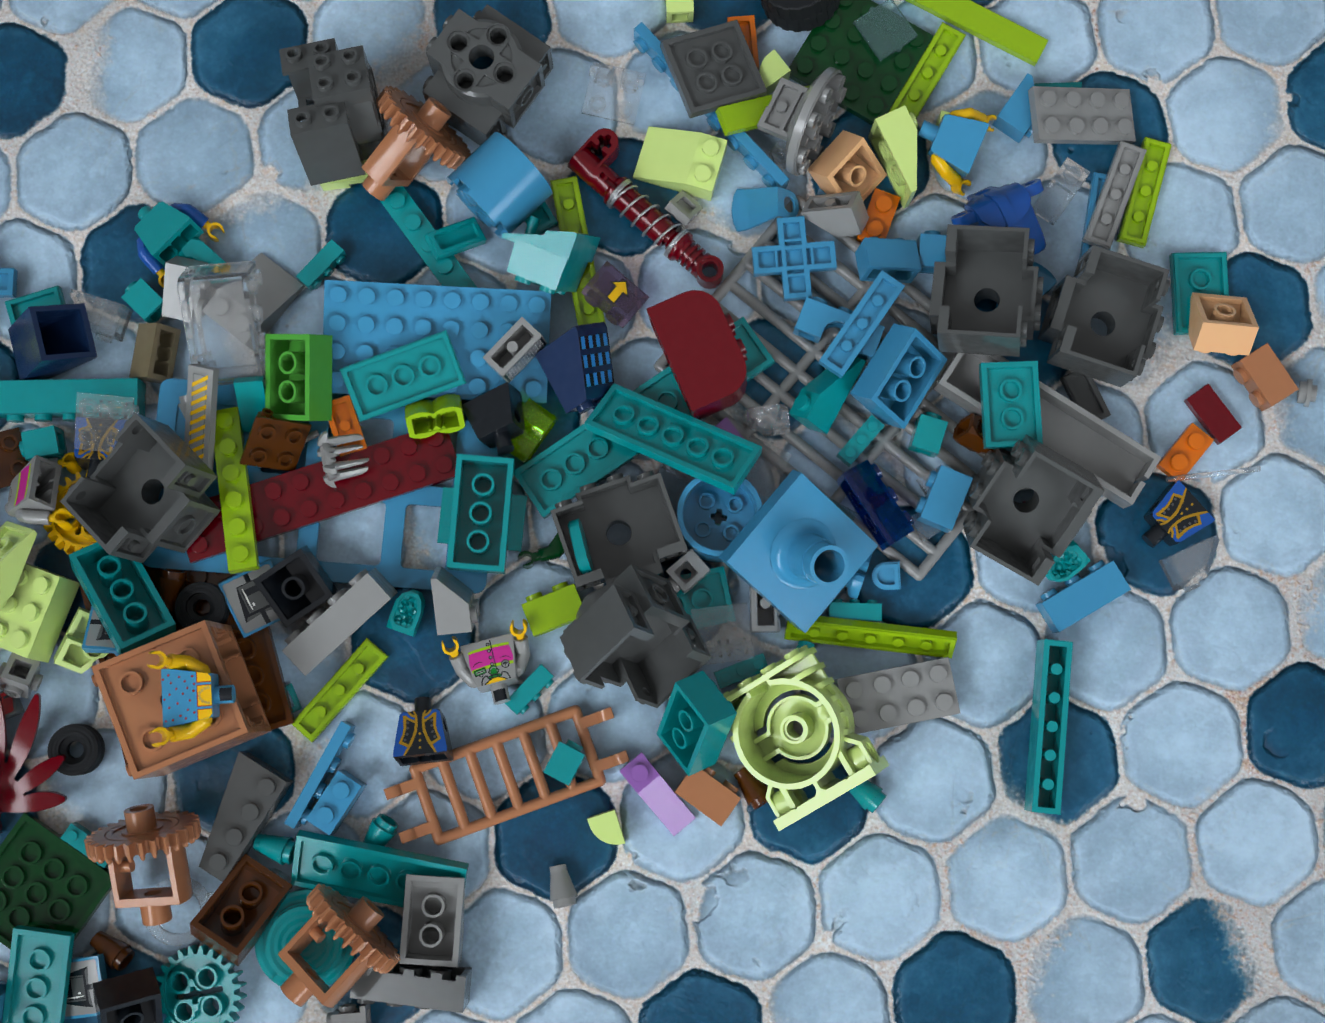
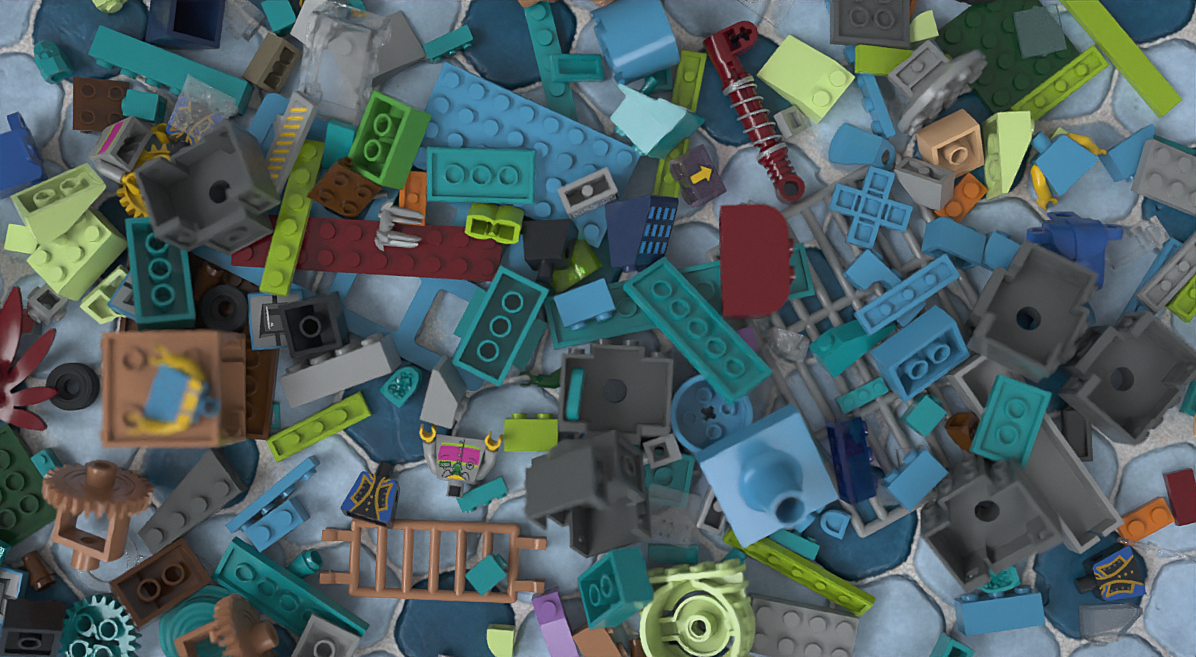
camera: 25 degrees right, 5 degrees up
teal cone [253,833,295,865] -> none
none -> dark azure brick [554,278,616,332]

